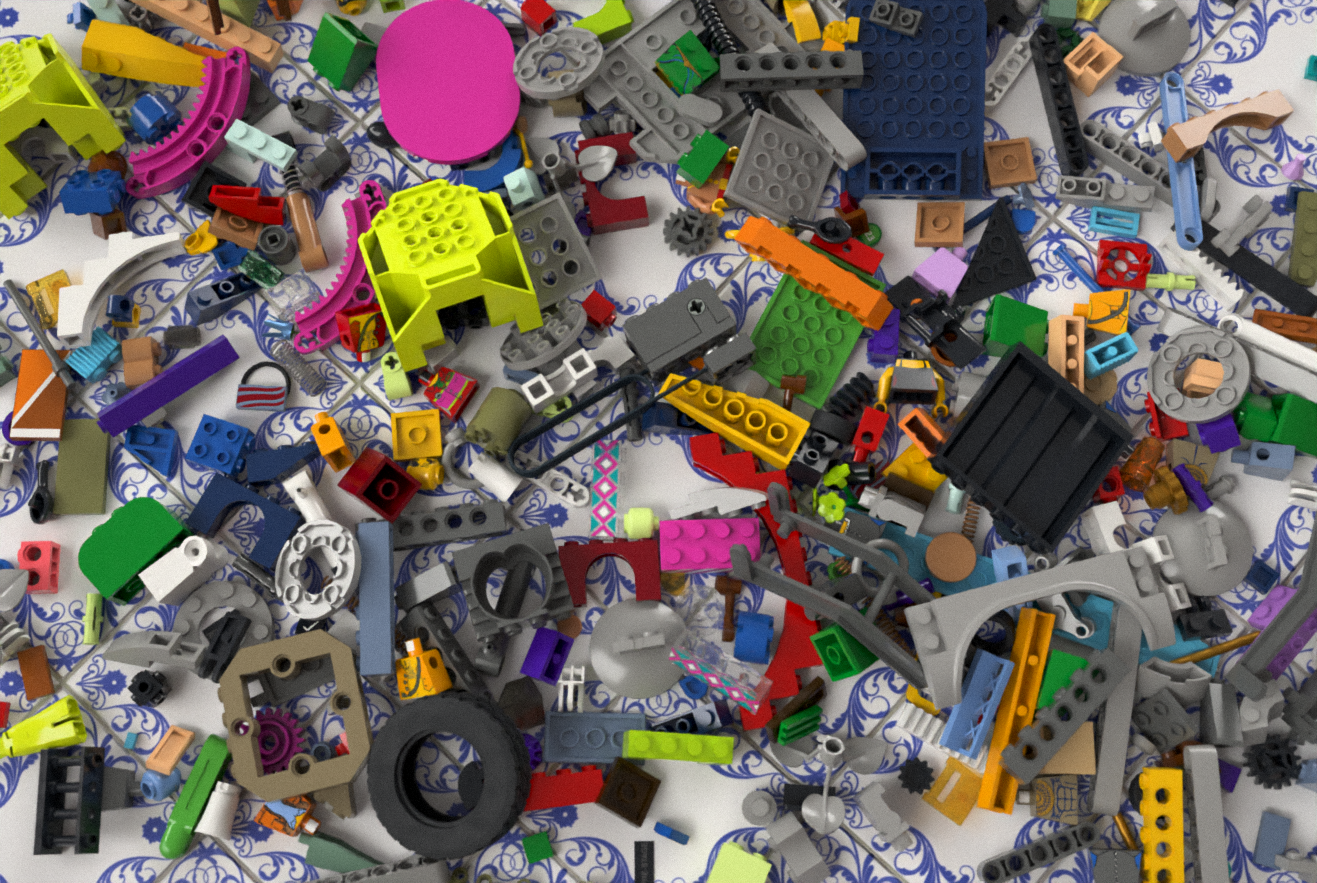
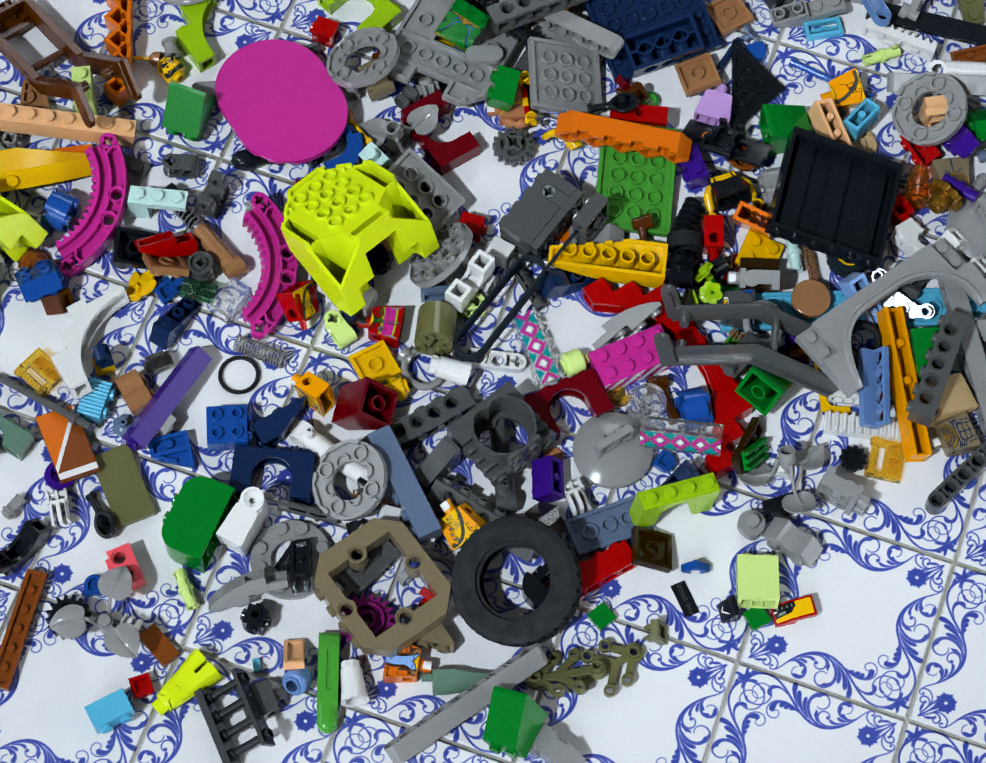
camera: 25 degrees left, 10 degrees down
tile [236,384,288,412] -> none
flat silver piece [262,313,299,341] -> none
red piece [1096,239,1152,291] -> none

